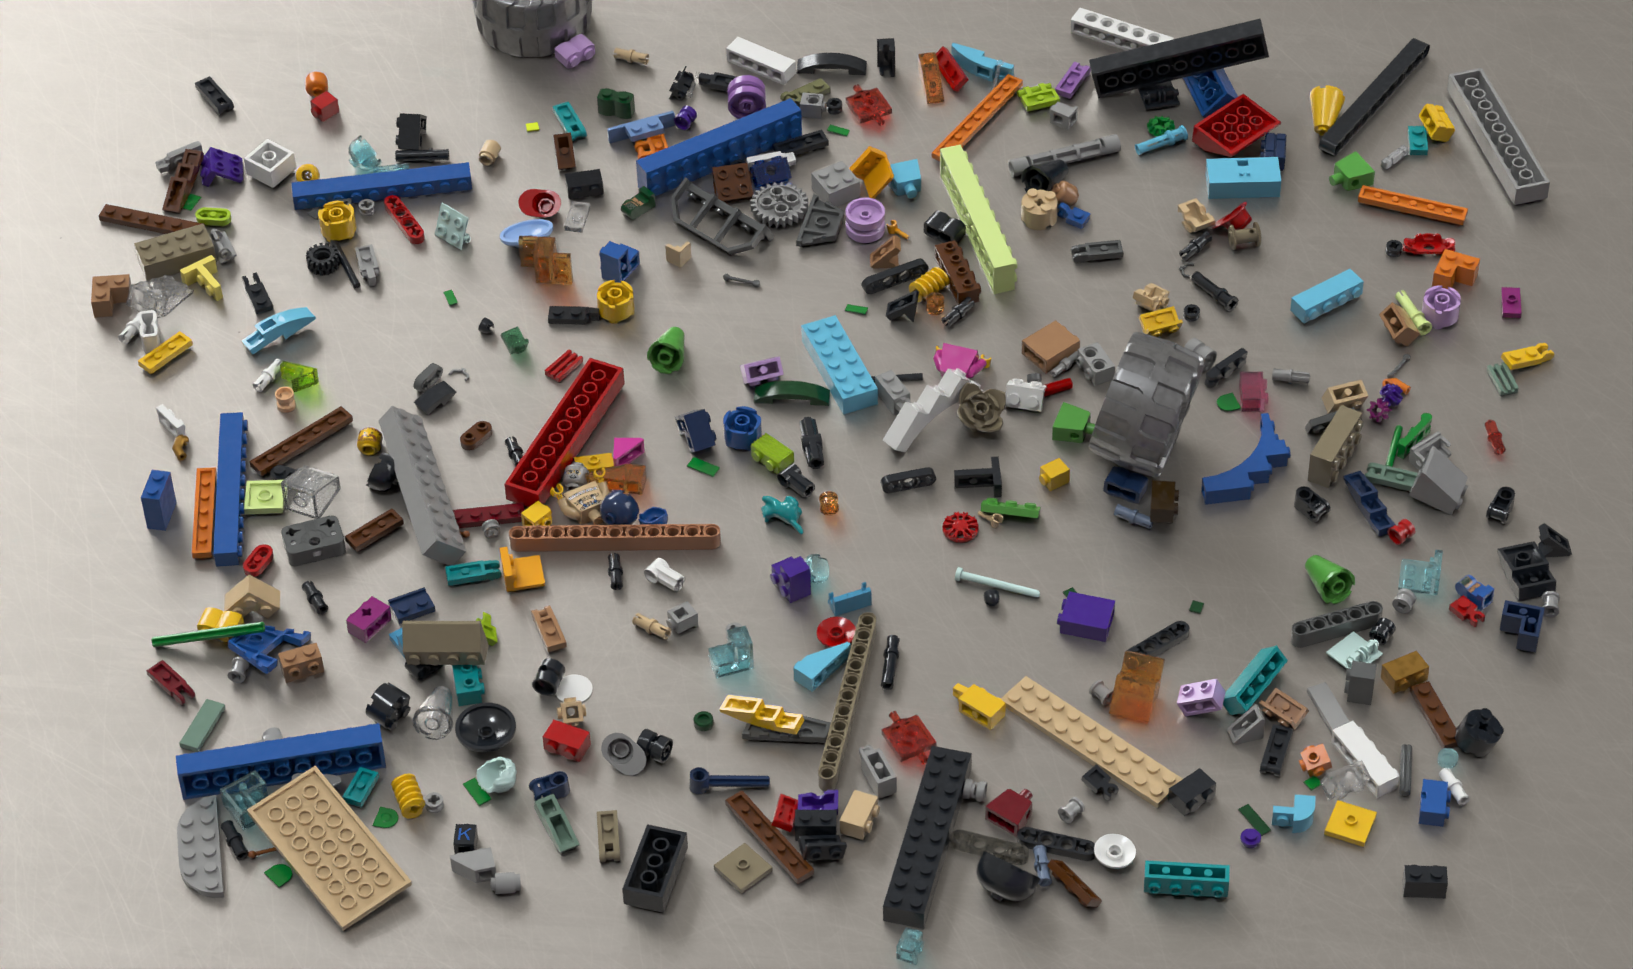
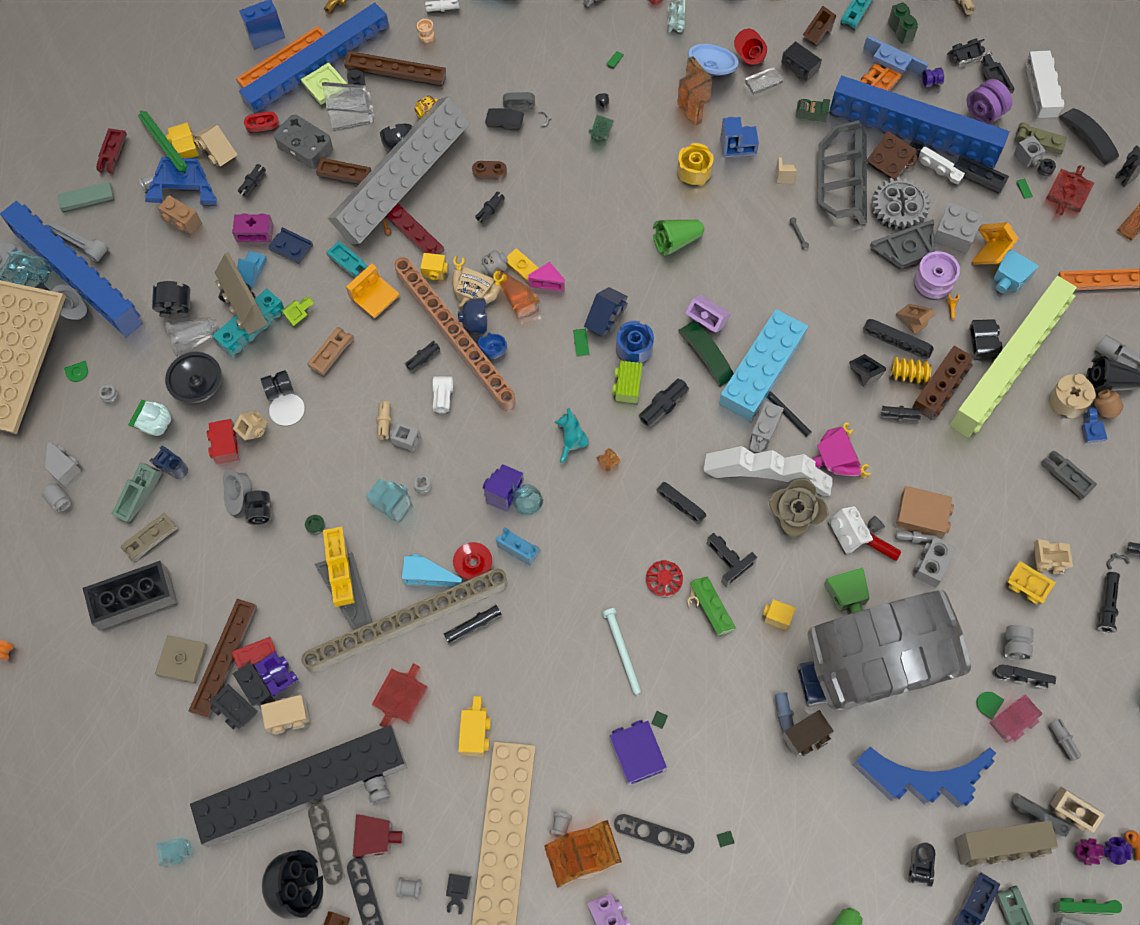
camera: 55 degrees right, 20 degrees up
clear neon green slope [280,361,319,392] -> none
teal plate [342,767,379,808] -> none
yellow piece [391,773,425,819] -> none
black brick [453,824,478,854] -> none
light grey bush [482,519,501,538] -> none
red brick [504,358,625,507] -> none
red tile [545,349,583,382] -> none
black hinge [548,306,600,325] -> none
dark blue axle [689,767,770,795] -> none
clear blue brick [750,156,792,188] -> none
black piece [777,463,815,498] -> none
green piece [845,304,868,314] -> none
light grey hinge [859,745,897,799] -> none
clear orange wheel [926,292,944,315] -> none
black hinge [983,589,1000,606] -> none
sand blue pin [1033,845,1052,887] -> none
black bush [1183,304,1200,322] -> none
green bar [1385,425,1403,467] -> none

